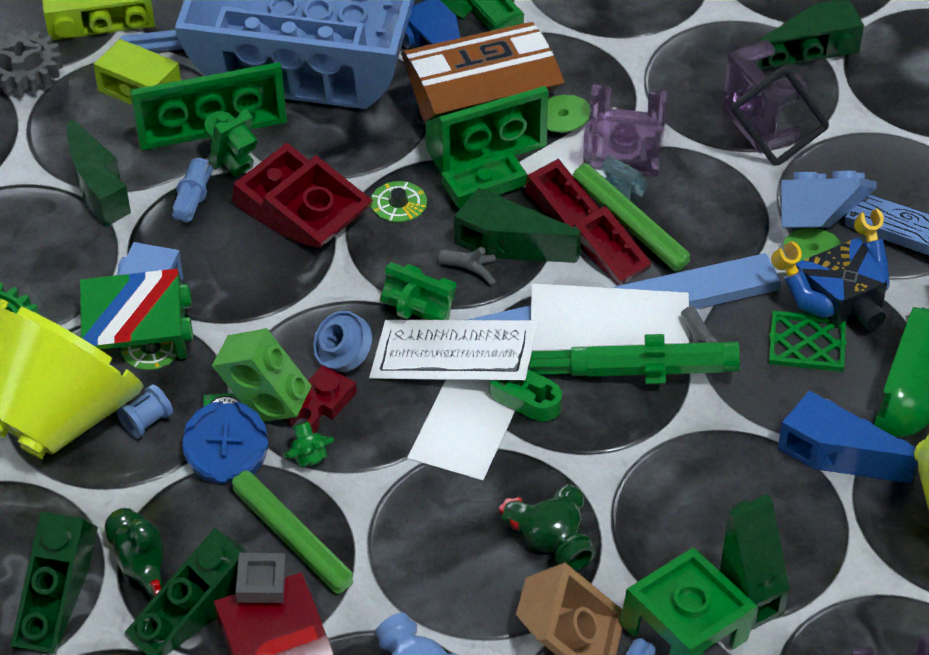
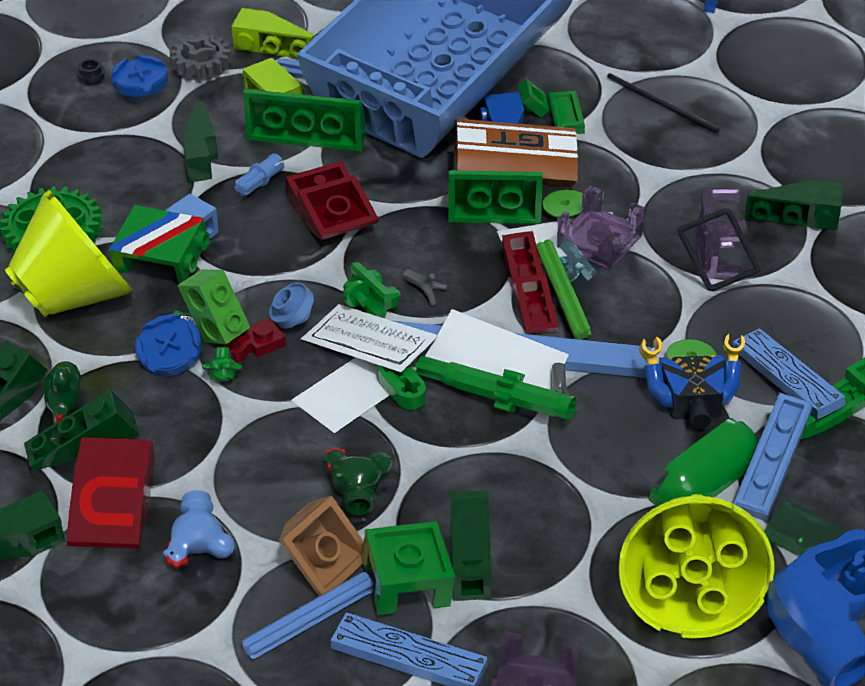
camera: 25 degrees right, 5 degrees down
medium blue bush [116,384,173,438] -> none
bright green piece [121,341,178,370] -> none
green hips [204,109,258,177] -> none
bright green axle [231,470,354,594] -> none
dark grey plate [236,553,287,603] -> none
piece [371,181,427,223] -> none
green plate [442,150,528,208] -> none
dark green slope [454,188,581,263] -> none
green window [768,311,847,372] -> none
blue slope [778,391,918,483] -> none
medium blue slope [781,171,877,228] -> none

